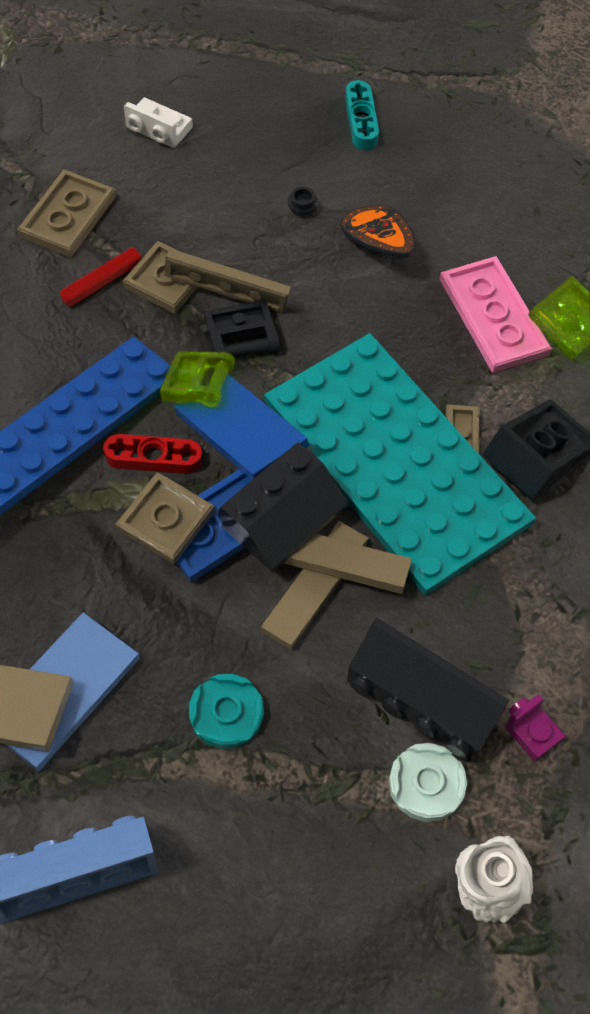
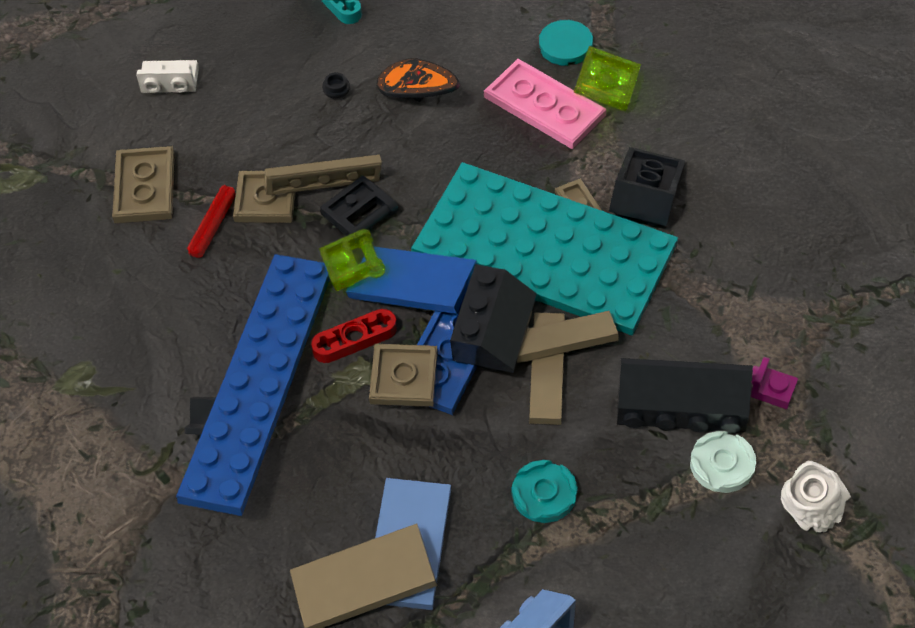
camera: 25 degrees left, 5 degrees down
none -> teal tile [539,20,593,66]

